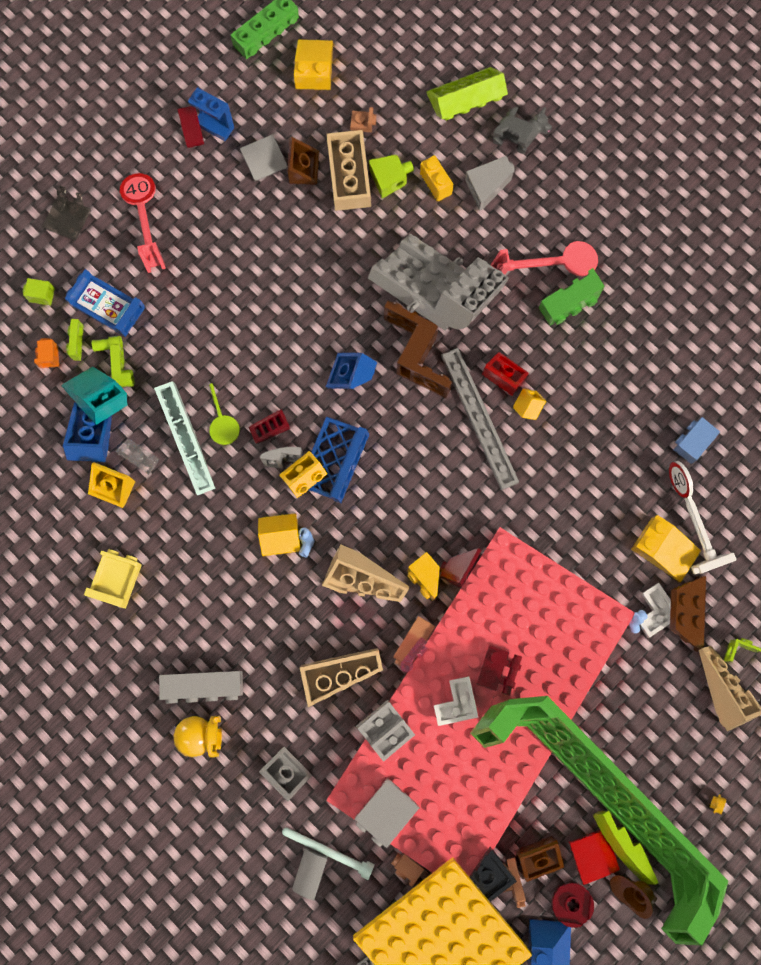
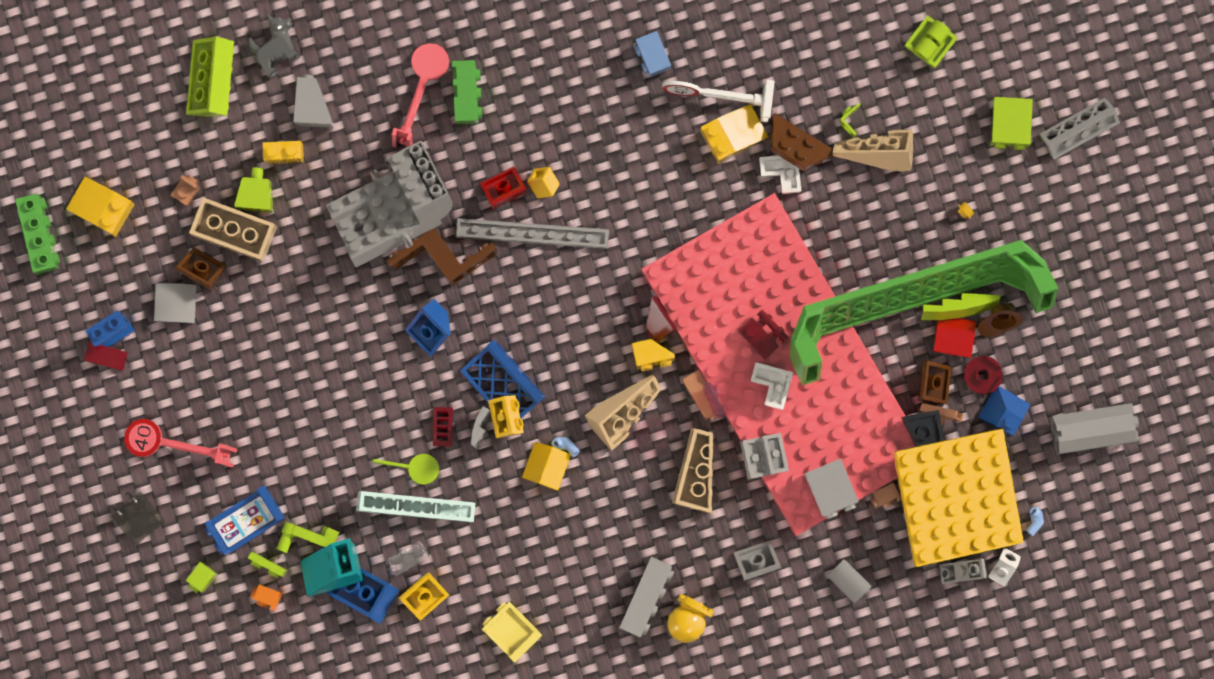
camera: 60 degrees left, 5 degrees up
light aqua piece [282,828,375,880] -> none
light blue arm [629,610,648,633] -> none

